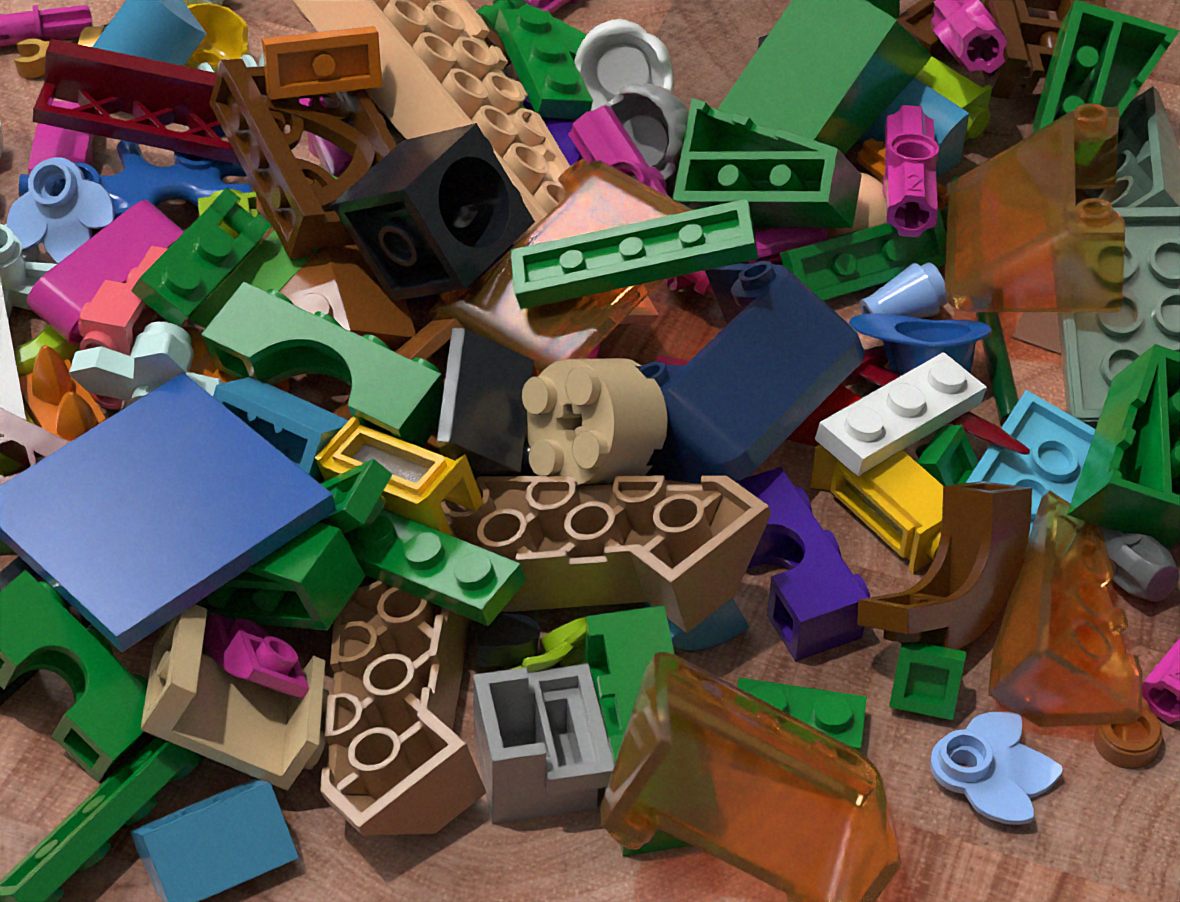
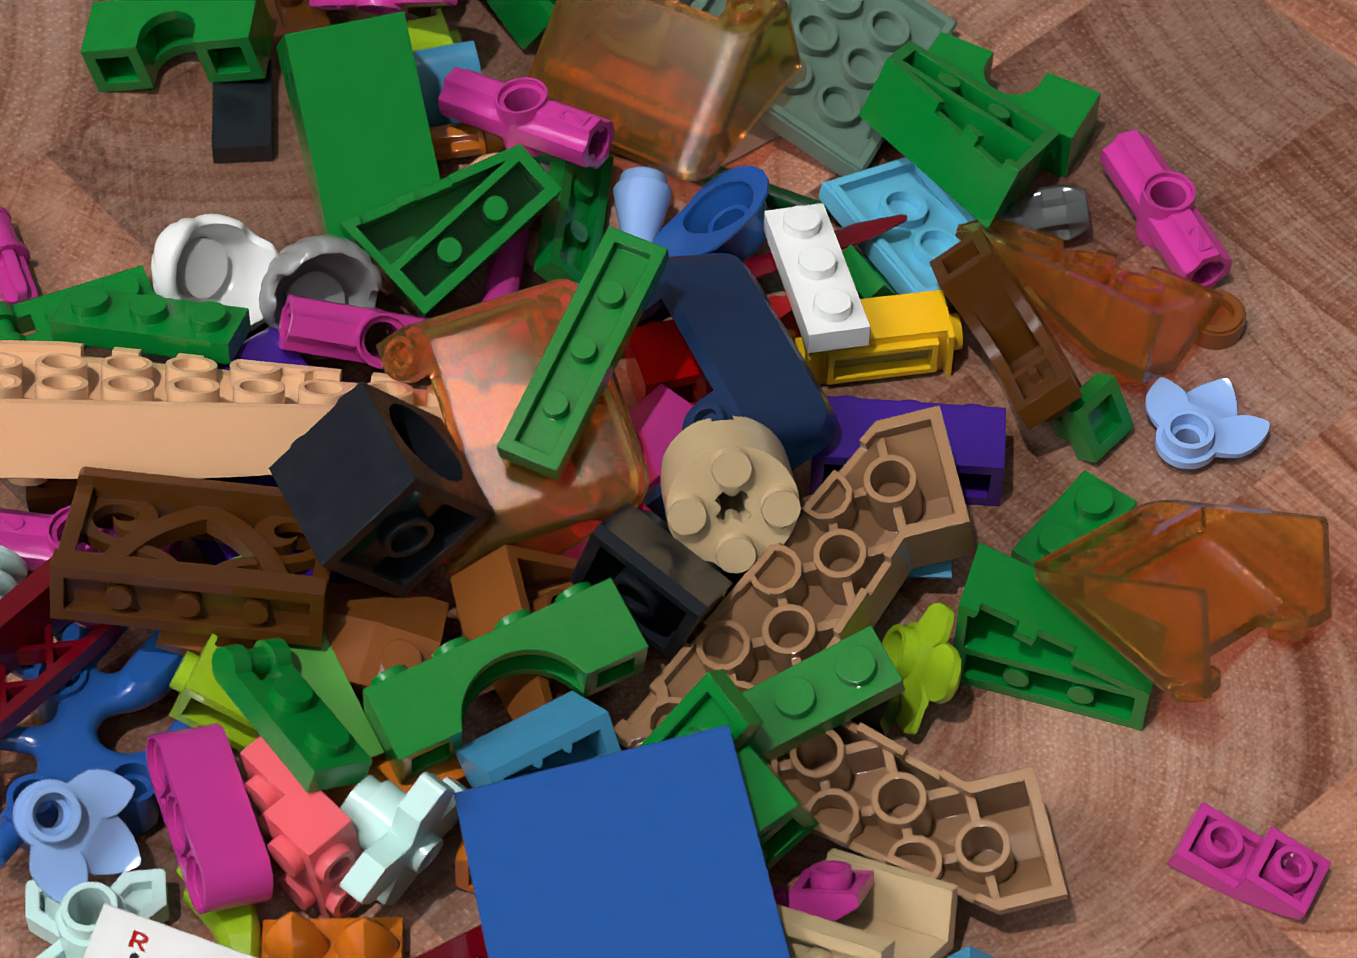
camera: 60 degrees left, 5 degrees up
orange tile [262,26,382,100] -> none
yellow window [315,416,484,536] -> none
light grey plate [473,664,615,824] -> none

